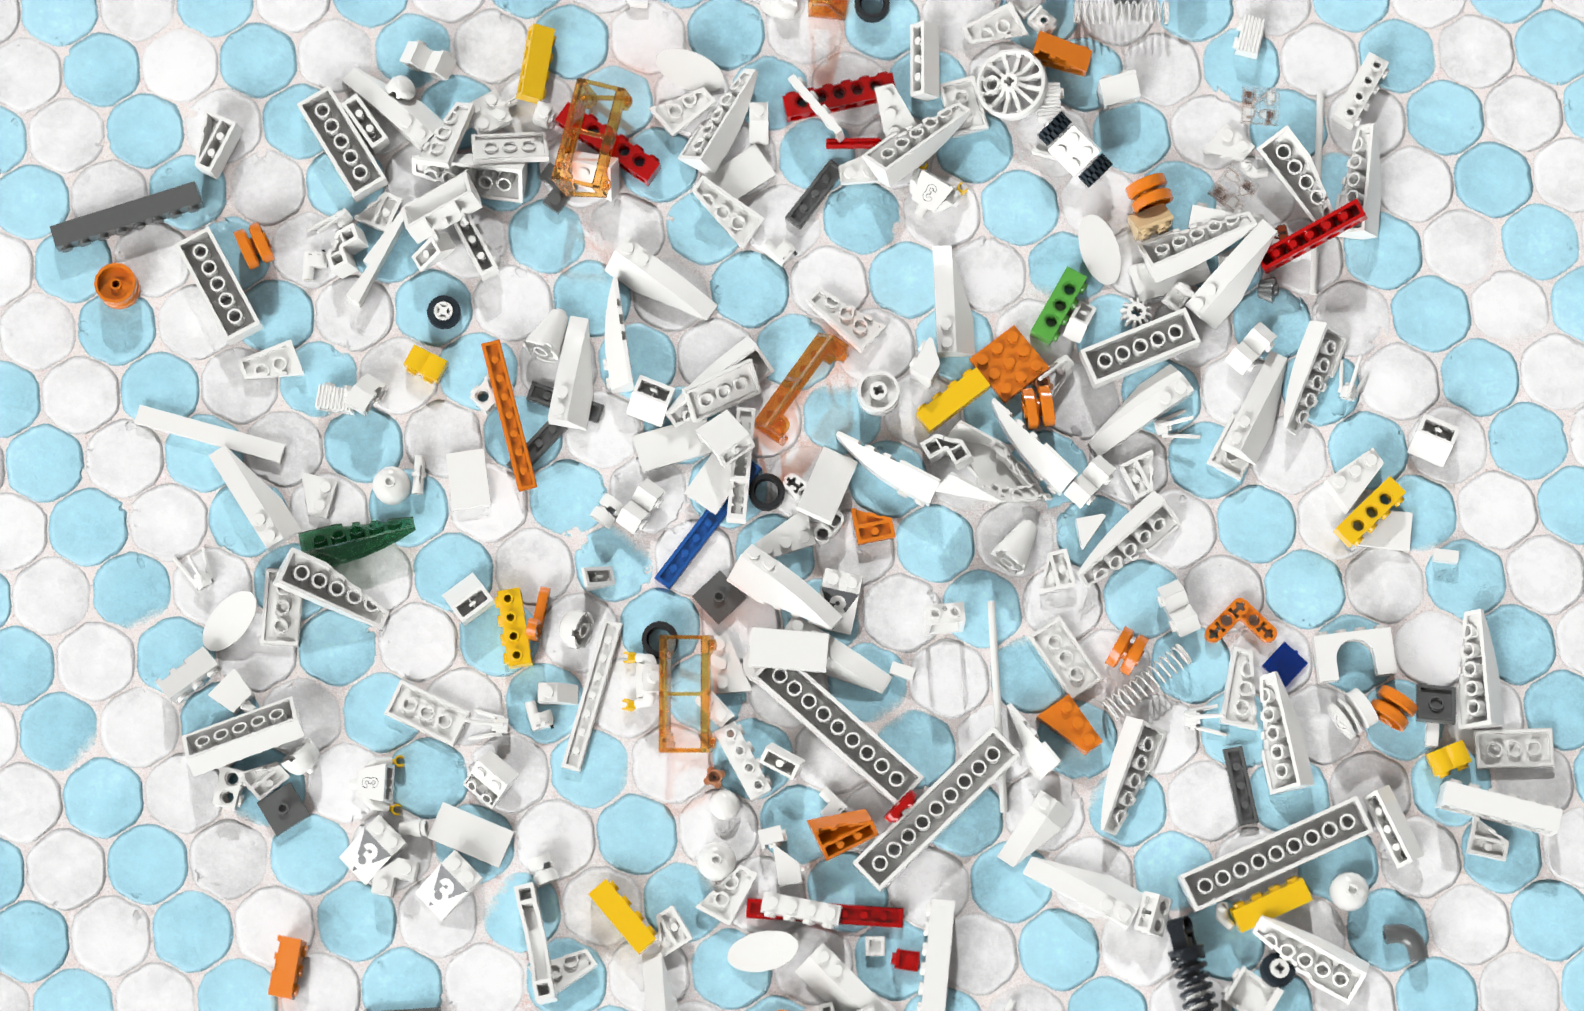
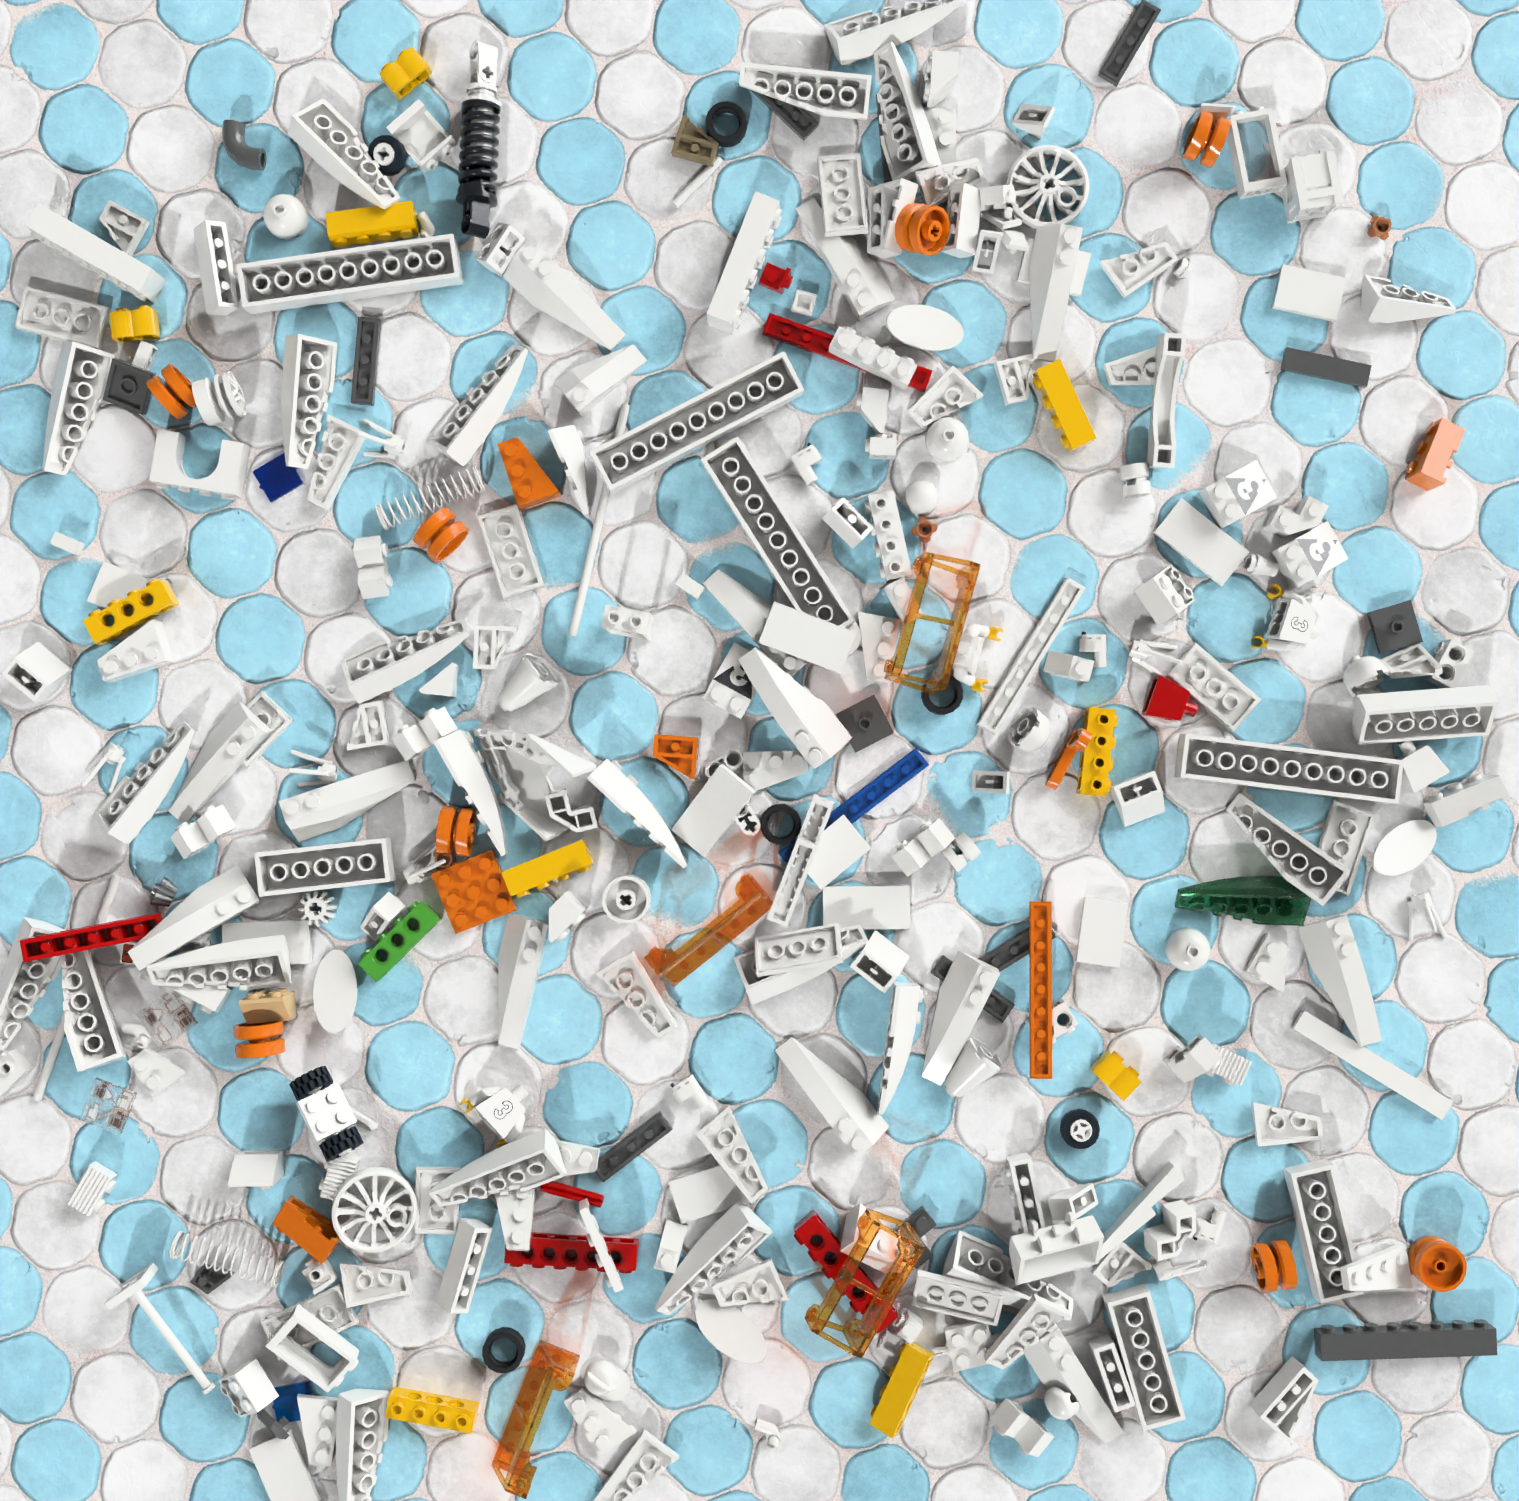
camera: 165 degrees left, 10 degrees up
white pin [411,455,427,495] -> none
white panel [695,409,755,467] -> none
orange wedge [806,809,879,861] -> none
red plate [884,789,917,823] -> none
white bracket [1161,282,1195,312] -> none
orange beam [1204,598,1277,644] -> none
none -> white tile [876,1327,906,1359]
none -> red torso [1141,675,1198,721]
none -> white brick [1174,734,1404,804]
none -> white wing [1340,1244,1413,1291]

